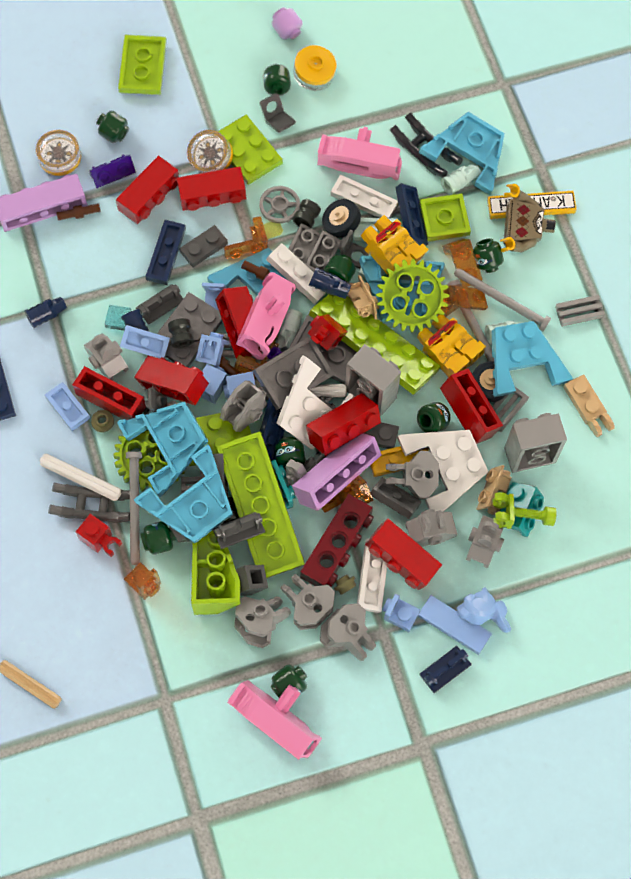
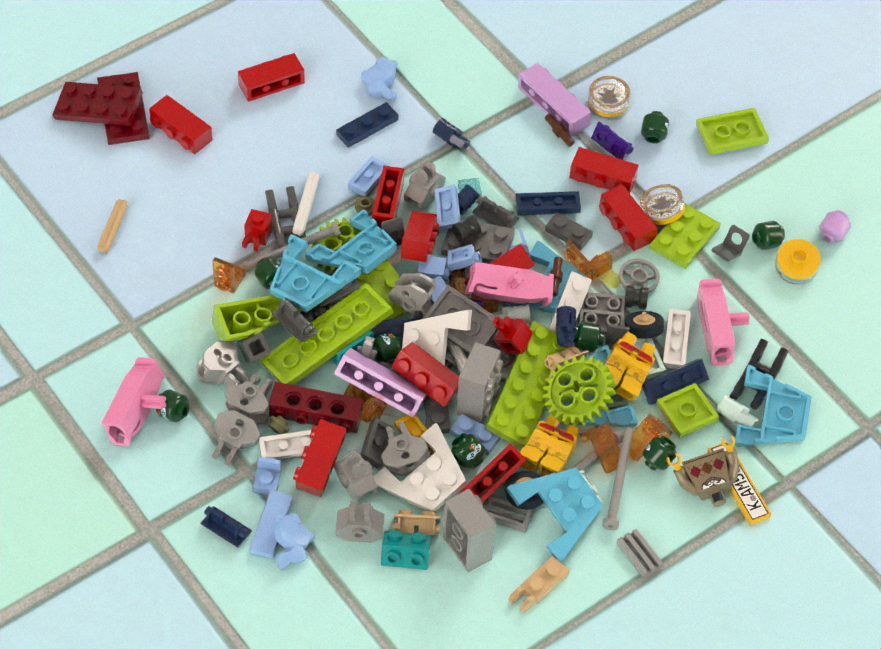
camera: 70 degrees right, 15 degrees down
lime bar [493,492,557,529] -> none
none -> light blue plate [450,414,500,455]

